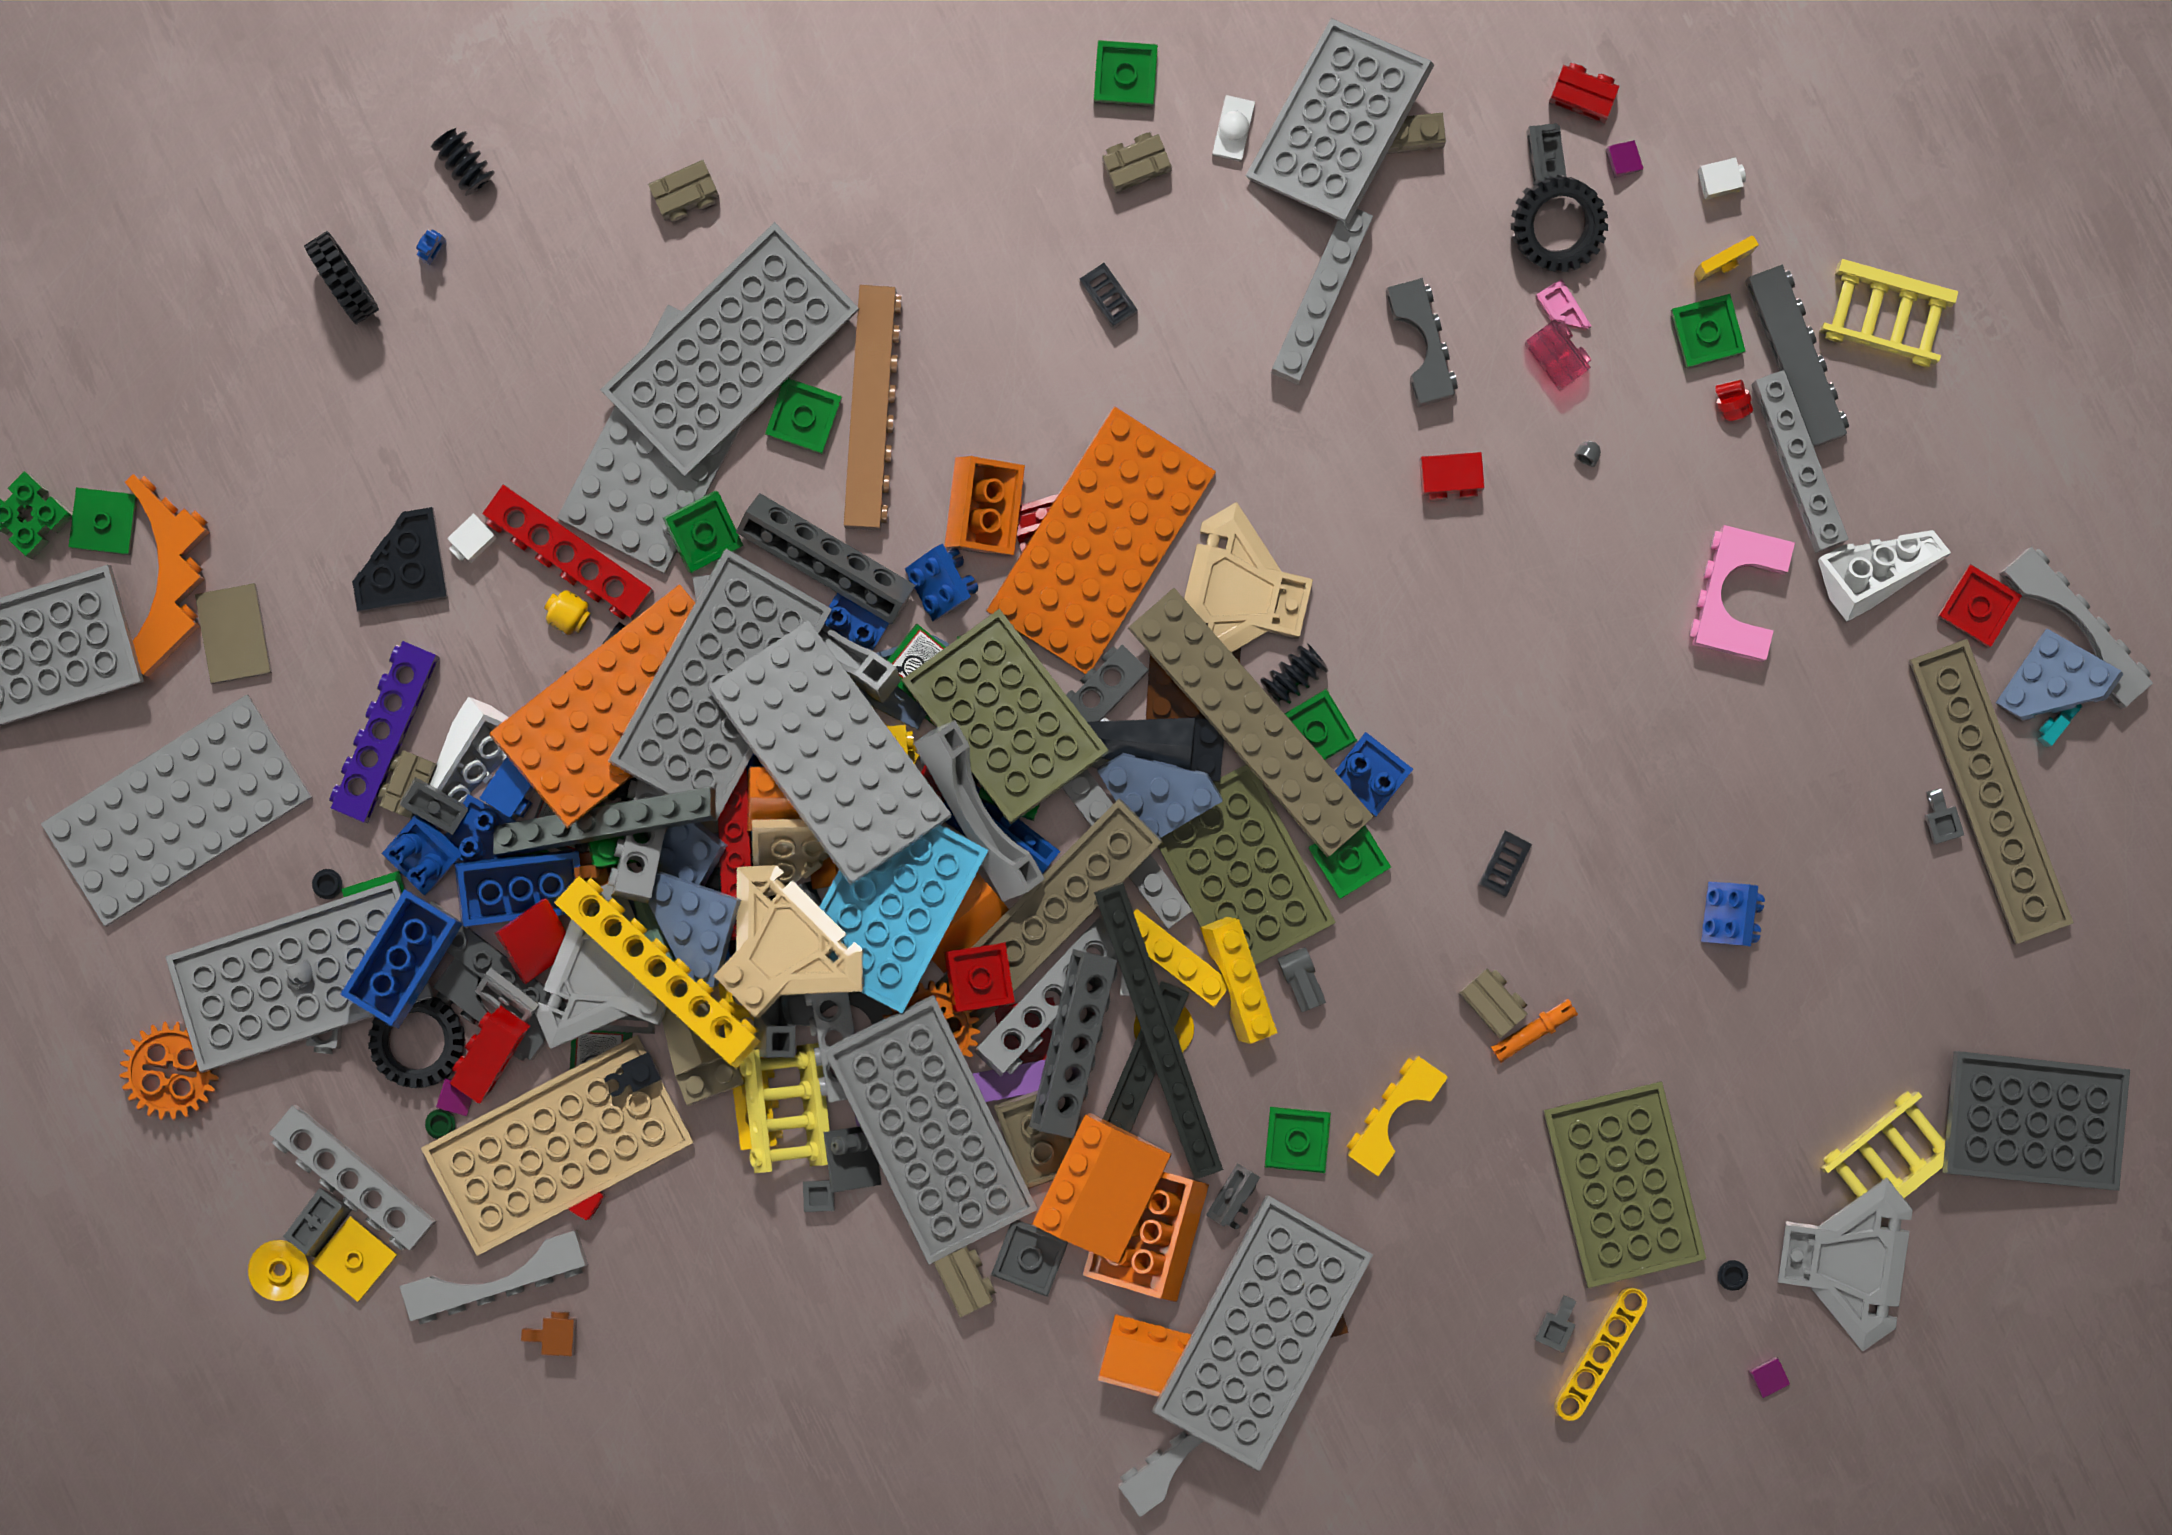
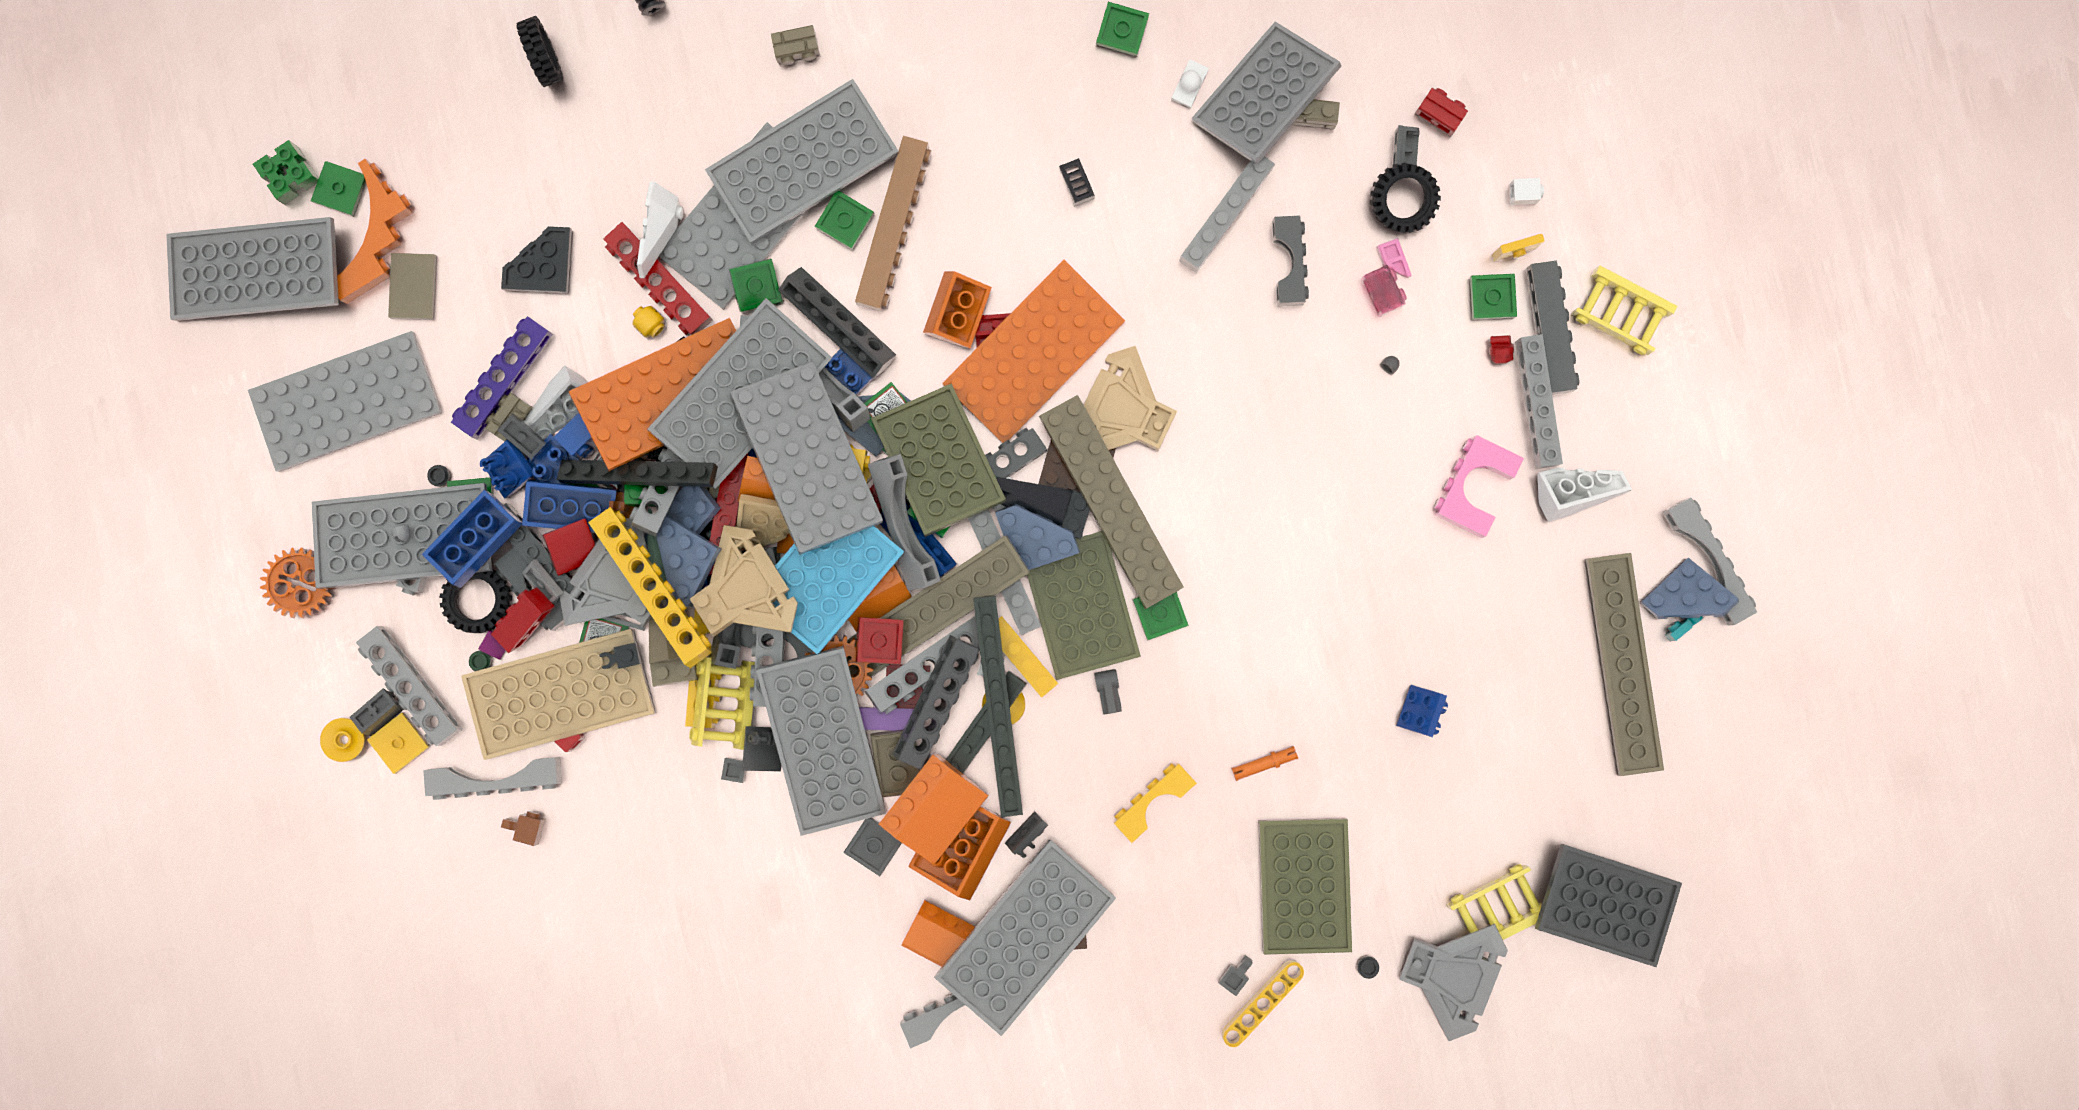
camera: 15 degrees right, 0 degrees up
blue plate [416,229,446,265] -> none
white brick [447,513,497,563] -> none
blue plate [904,544,978,622] -> none
dark tan brick [934,1246,996,1318] -> none
dark tan brick [1102,132,1172,193] -> none
yellow arch [1200,917,1277,1044] -> none
black piece [1260,643,1329,706] -> none
green tile [1264,1107,1331,1173] -> none
green plate [1285,689,1357,760] -> none
blue plate [1335,732,1413,817] -> none
red brick [1419,452,1485,500] -> none
dark tan brick [1459,968,1527,1038] -> none
black slope [1478,830,1532,898] -> none
magenta slope [1606,140,1644,178] -> none
magenta slope [1749,1357,1790,1398] -> none
dark grey plate [1925,788,1964,844] -> none
red plate [1938,564,2022,648] -> none
none -> white wedge [637,181,683,278]

